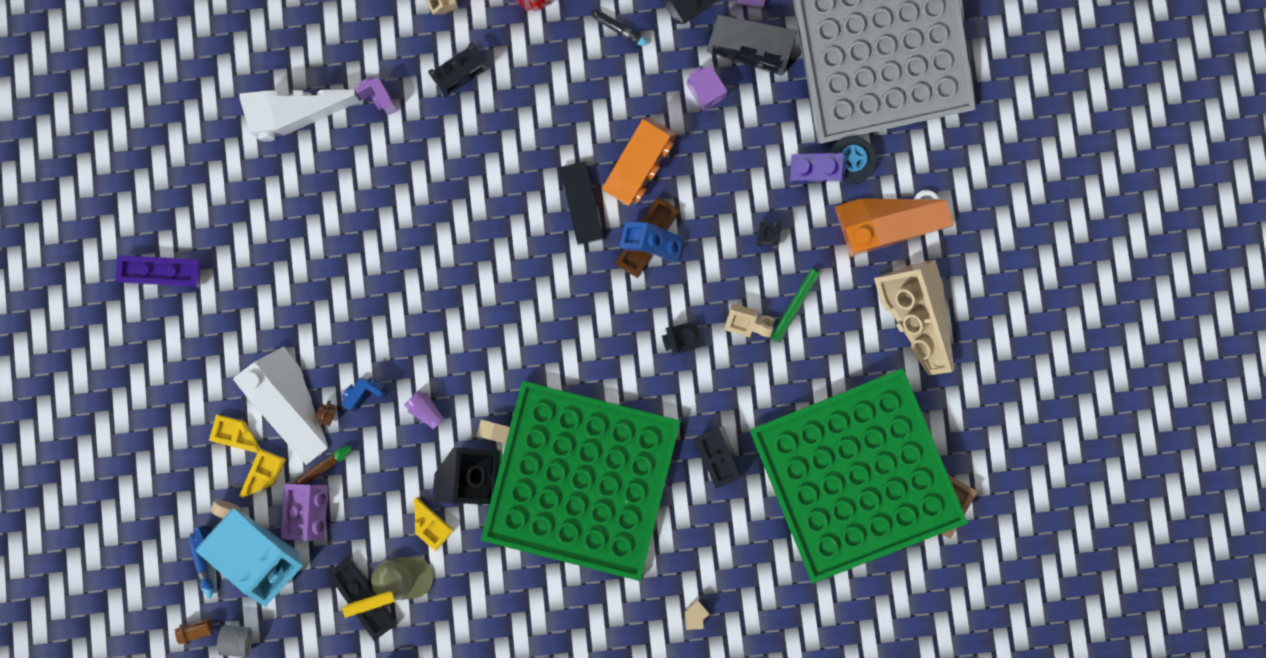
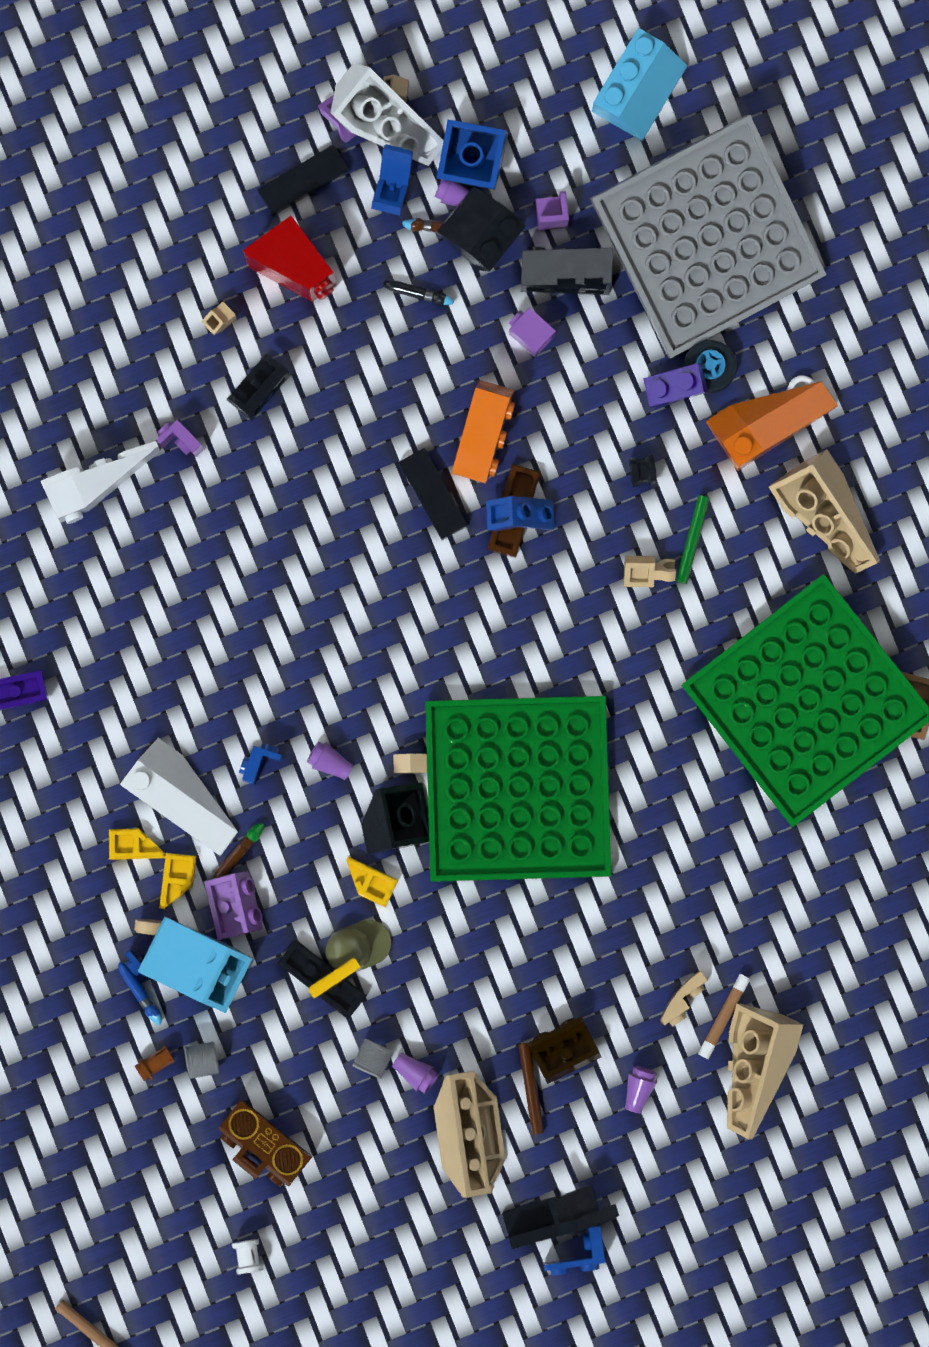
camera: 15 degrees left, 0 degrees up
reddish brown plate [315,401,338,427] -> none
black bracket [661,320,704,356] -> none
tan piece [684,599,709,630] -> none
black hinge [694,426,744,489] -> none

